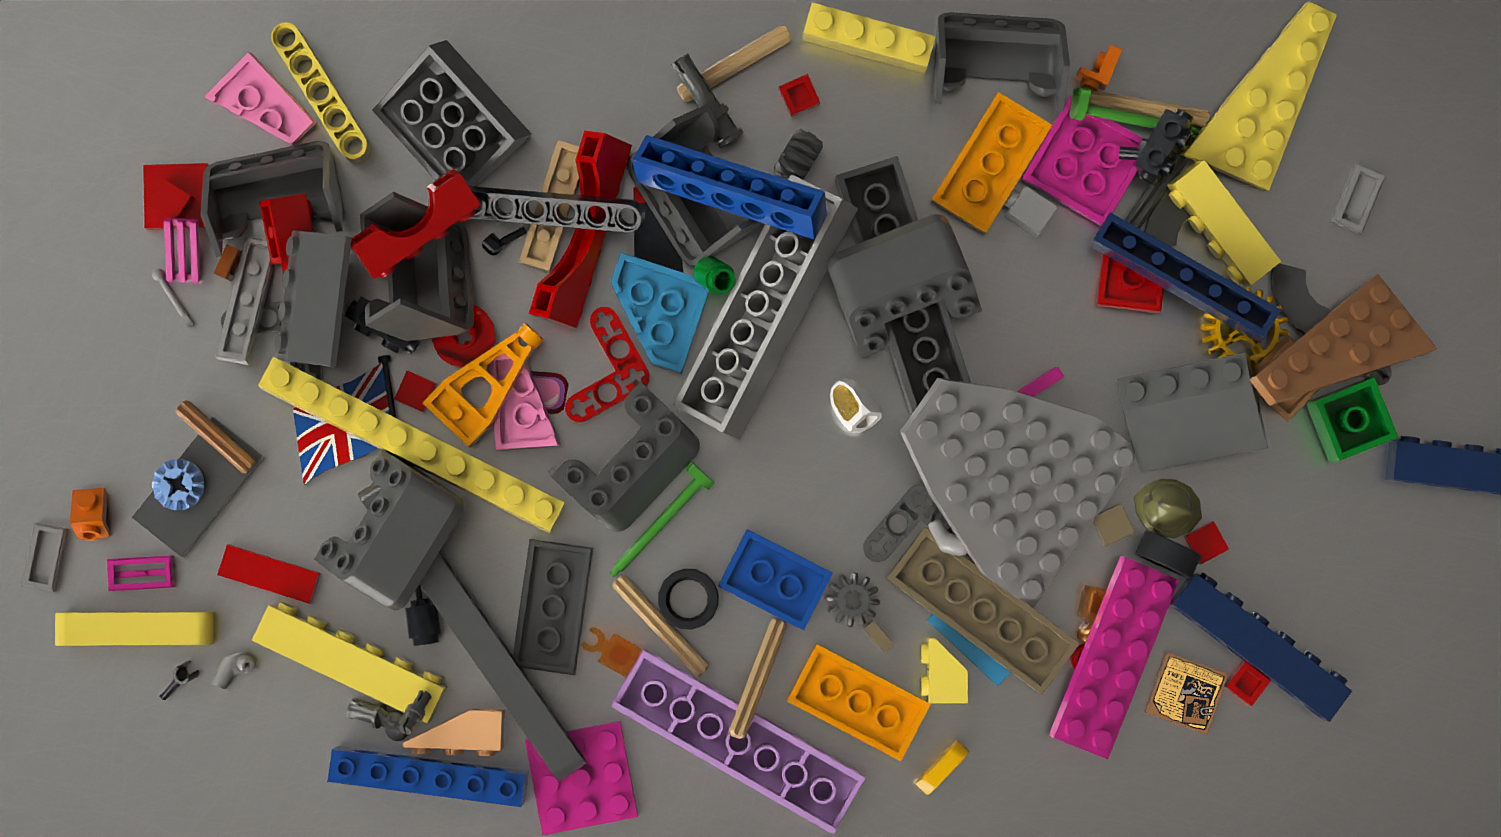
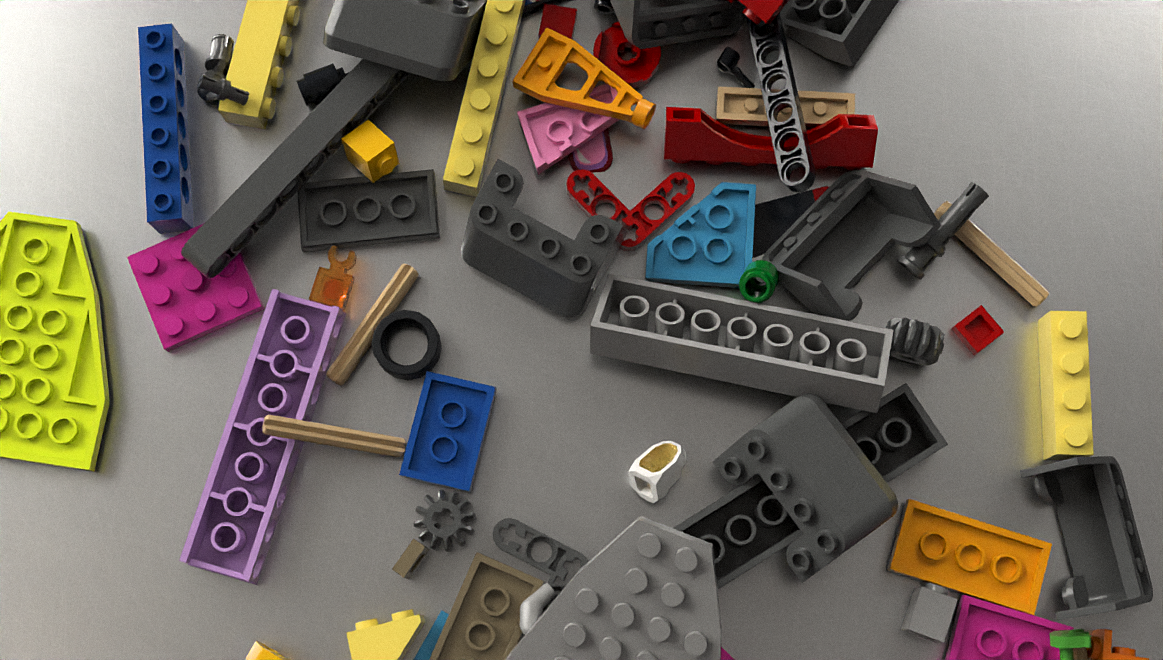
camera: 85 degrees right, 10 degrees down
light nougat slope [403,708,505,756] -> none
bright green piece [610,461,715,577] -> none
blue brick [632,135,827,239] -> none
light orange plate [786,643,931,761] -> none
none -> yellow brick [341,120,400,183]

